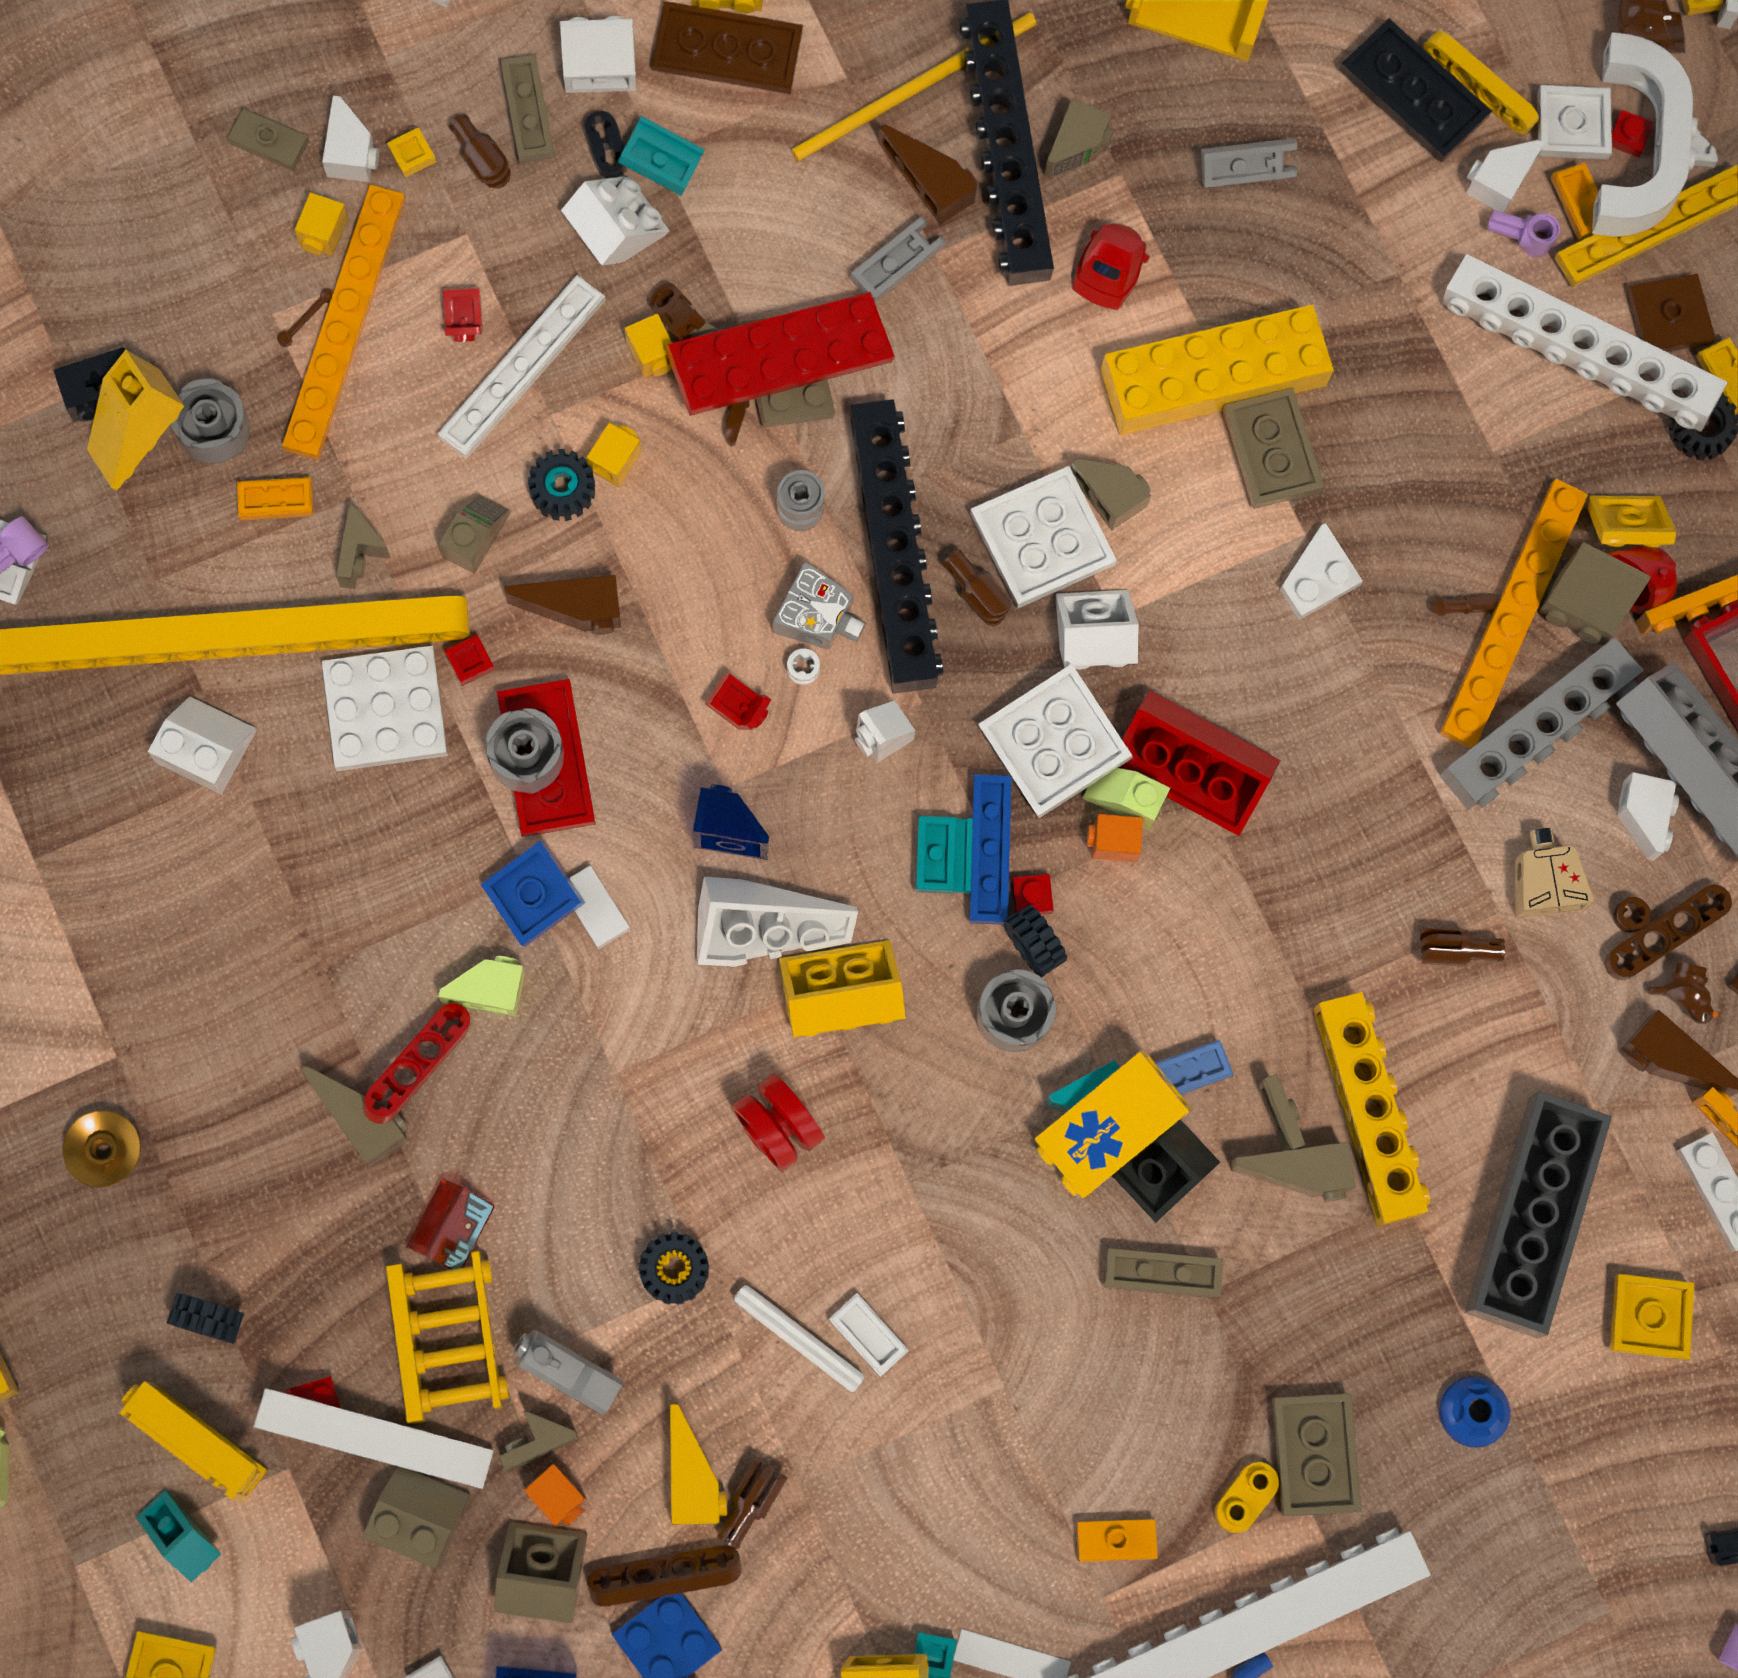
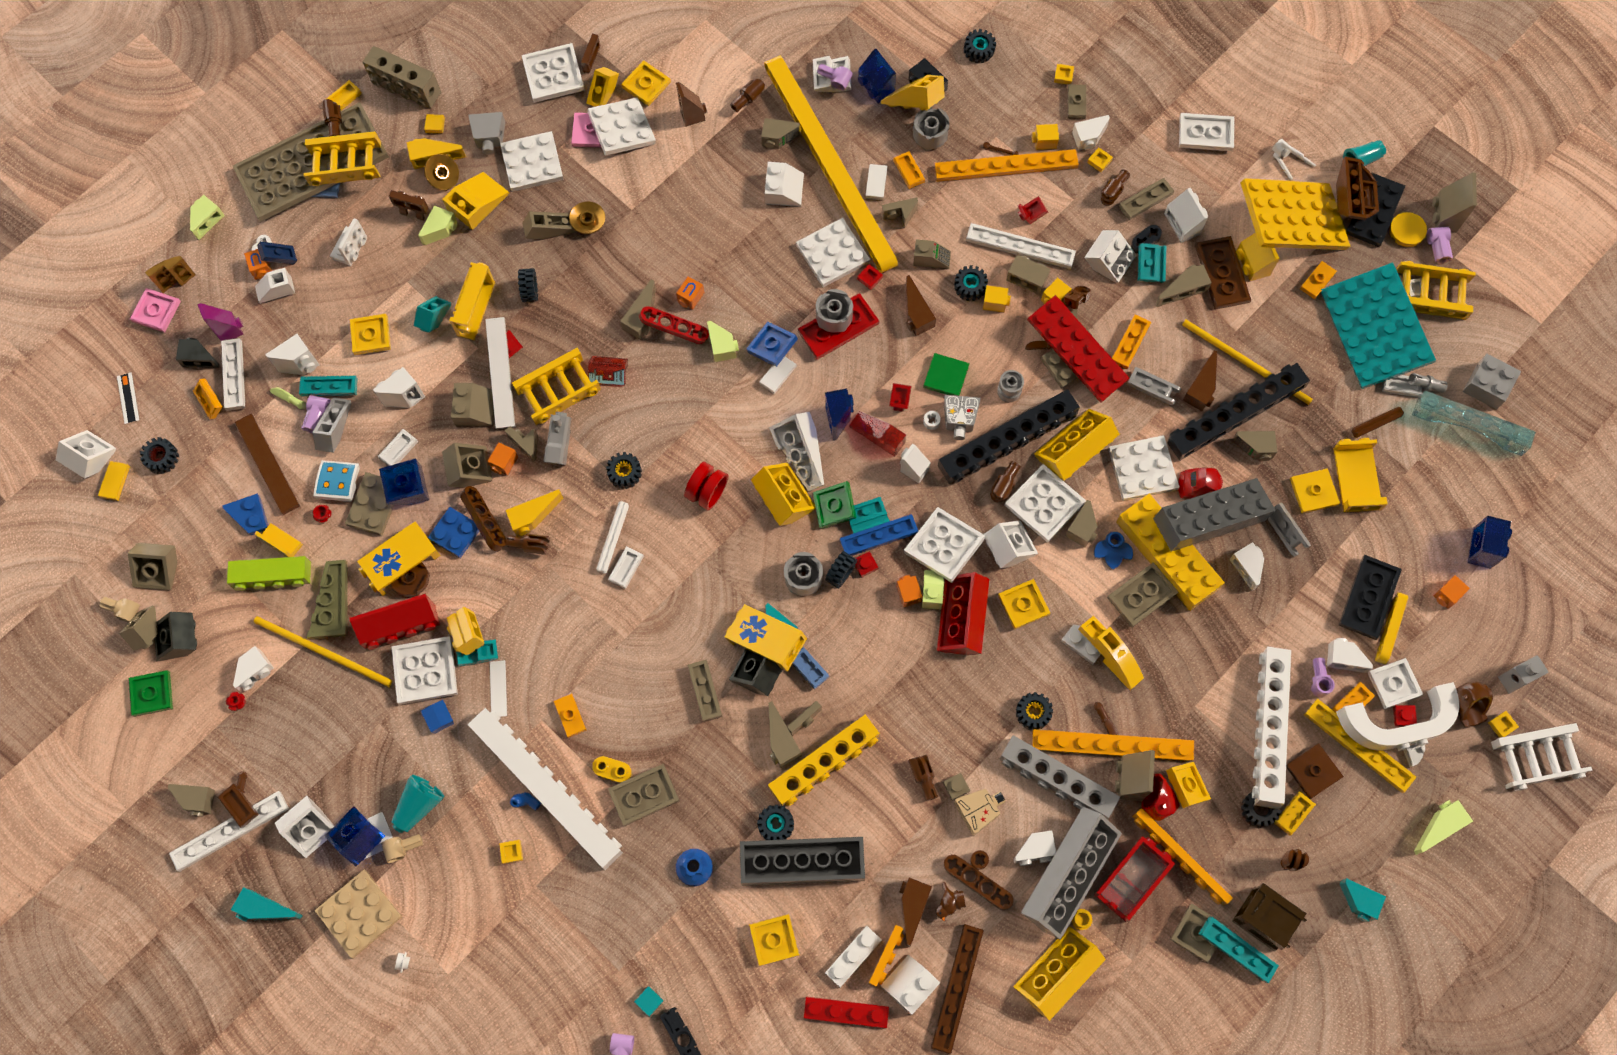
camera: 80 degrees right, 5 degrees down
none -> dark tan slope [522,211,577,239]
none -> teal tile [634,986,664,1017]
none -> orange brick [676,276,705,310]
none -> black bush [757,804,794,840]
none -> dark tan slope [761,118,800,148]
none -> green tile [813,481,856,529]
none -> clear red slope [849,411,906,457]
none -> clear blue slope [857,49,896,103]
none -> white tile [866,164,887,200]
none -> green tile [923,353,970,396]
none -> dark tan plate [943,773,970,801]
none -> black bush [964,29,996,63]
none -> yellow plate [998,579,1050,630]
none -> dark tan brick [1006,254,1050,295]
none -> black bush [1016,692,1053,730]
none -> yellow slope [1034,409,1120,481]
none -> yellow plate [1054,64,1074,85]
none -> yellow slope [1078,615,1144,690]
none -> blue plate [1094,532,1133,569]
none -> white plate [1108,435,1179,501]
none -> light orange plate [1112,314,1151,370]
none -> dark grey brick [1153,478,1276,552]
none -> dark tan slope [1156,264,1212,307]
none -> white slope [1229,542,1264,591]
none -> yellow plate [1290,468,1340,514]

